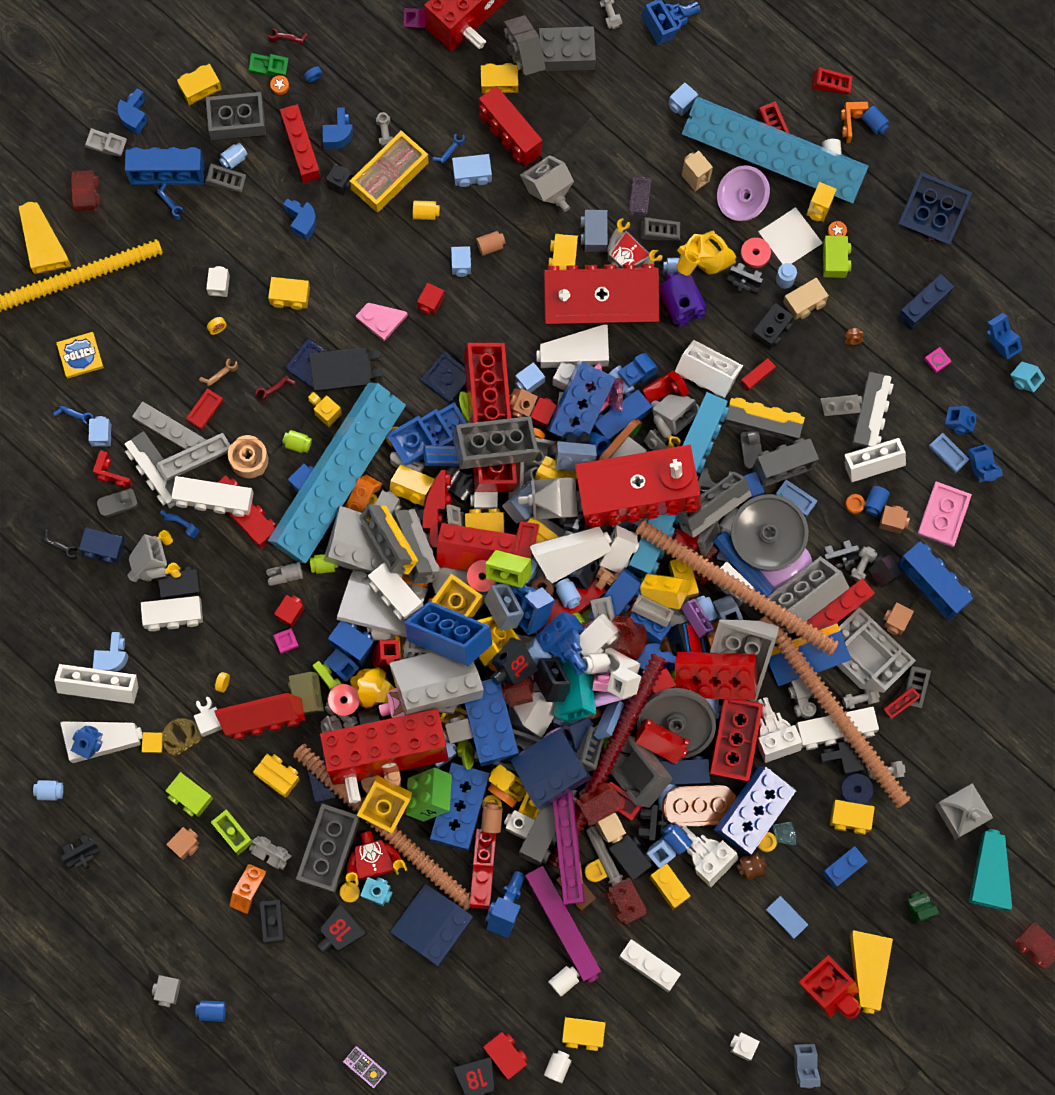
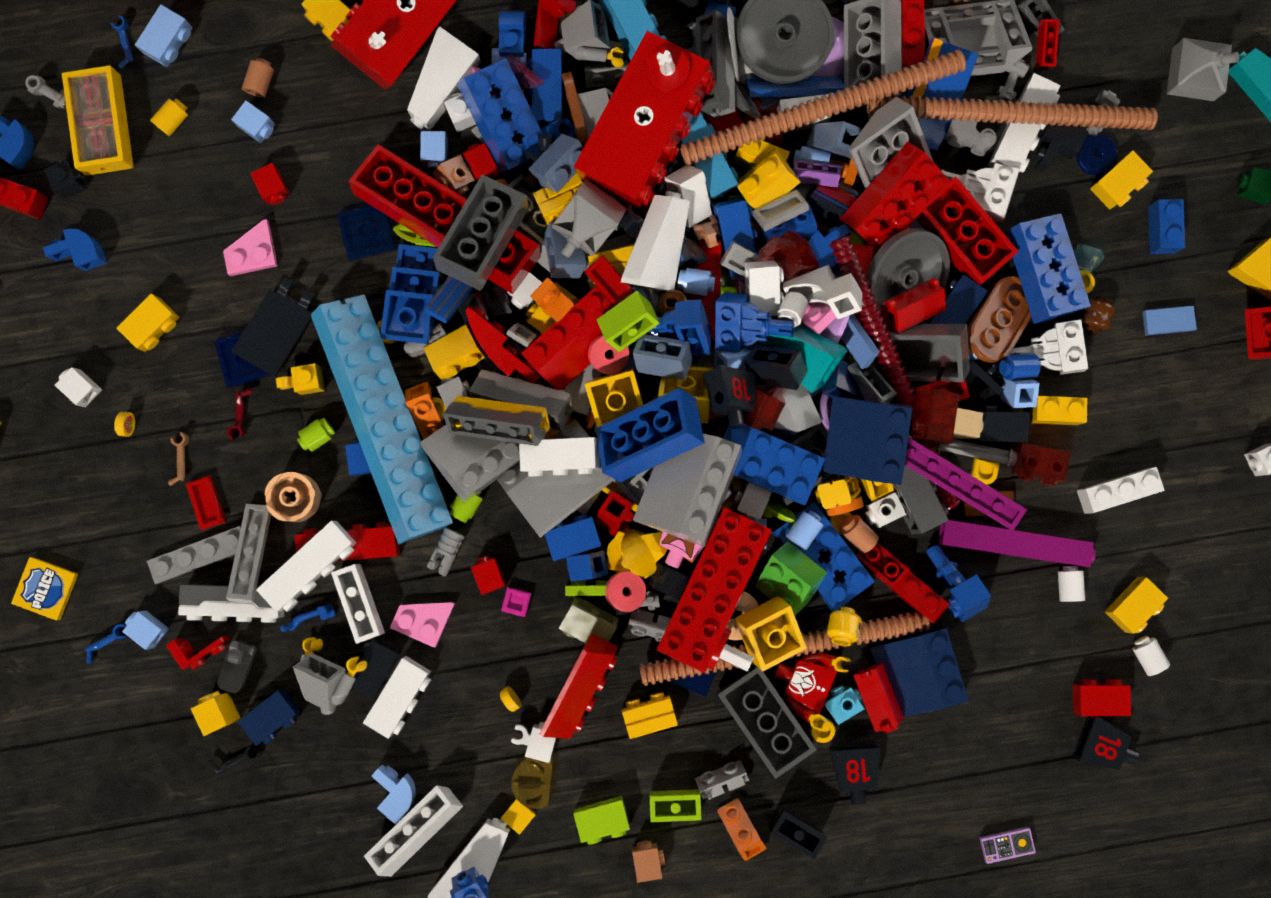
camera: 50 degrees left, 10 degrees up
none -> yellow brick [191,691,241,736]
none -> white brick [331,564,385,644]
none -> bright pink wing [390,602,455,648]
none -> orange slope [530,278,574,322]
none -> white sticker [727,7,739,81]
none -> light blue brick [786,510,824,550]
none -> yellow head [827,607,862,646]
none -> red brick [853,662,905,733]

